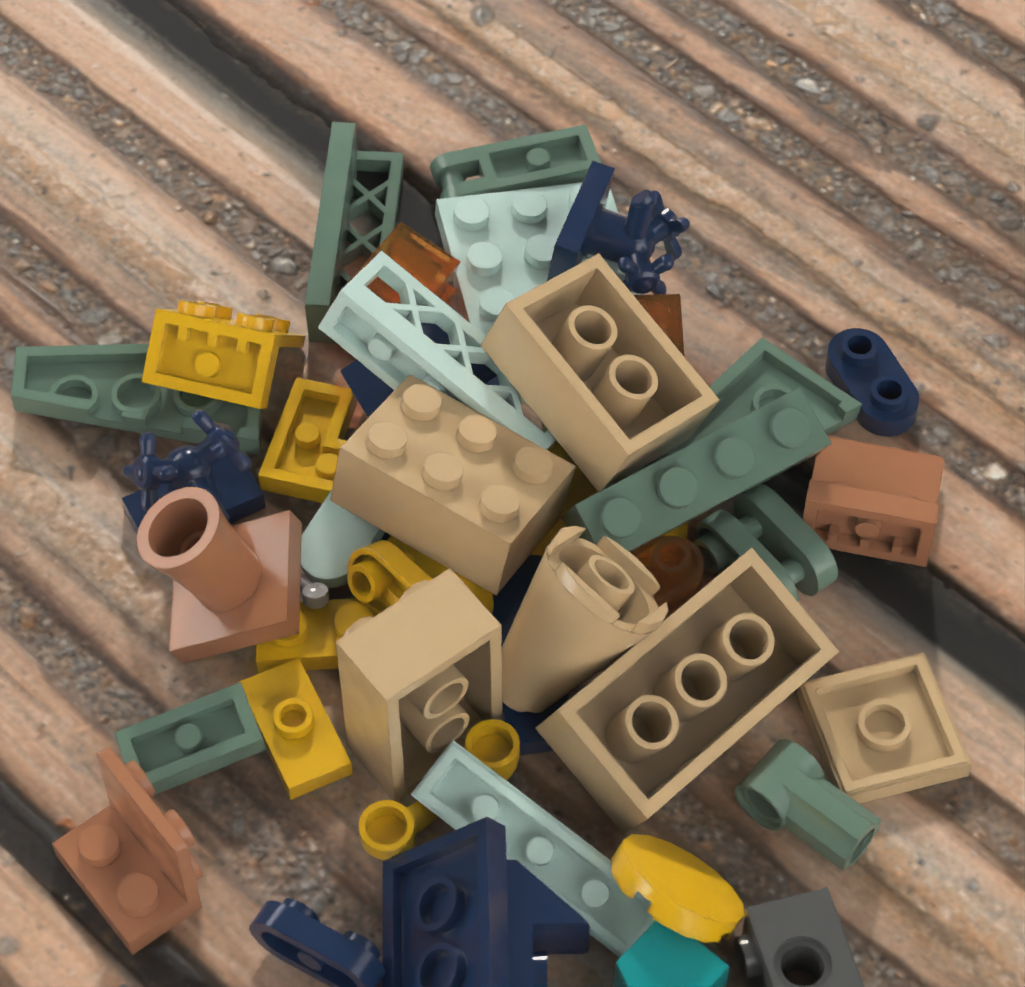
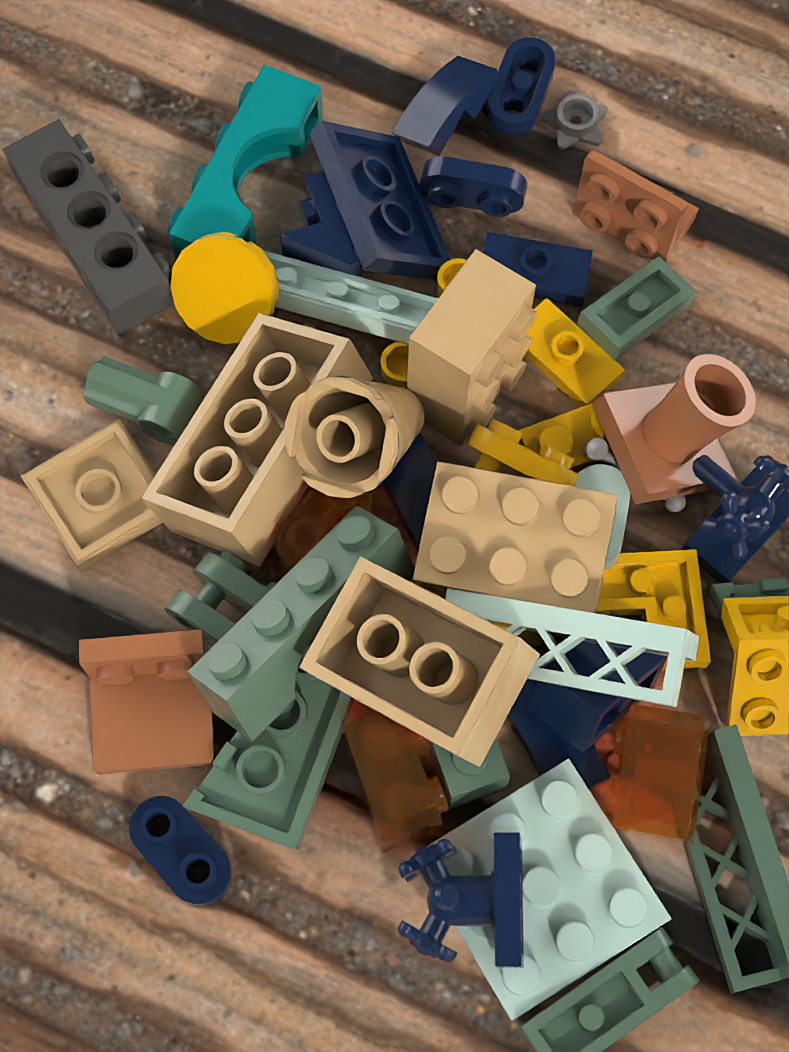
camera: 160 degrees right, 15 degrees up
none -> dark blue plate [483,232,593,307]

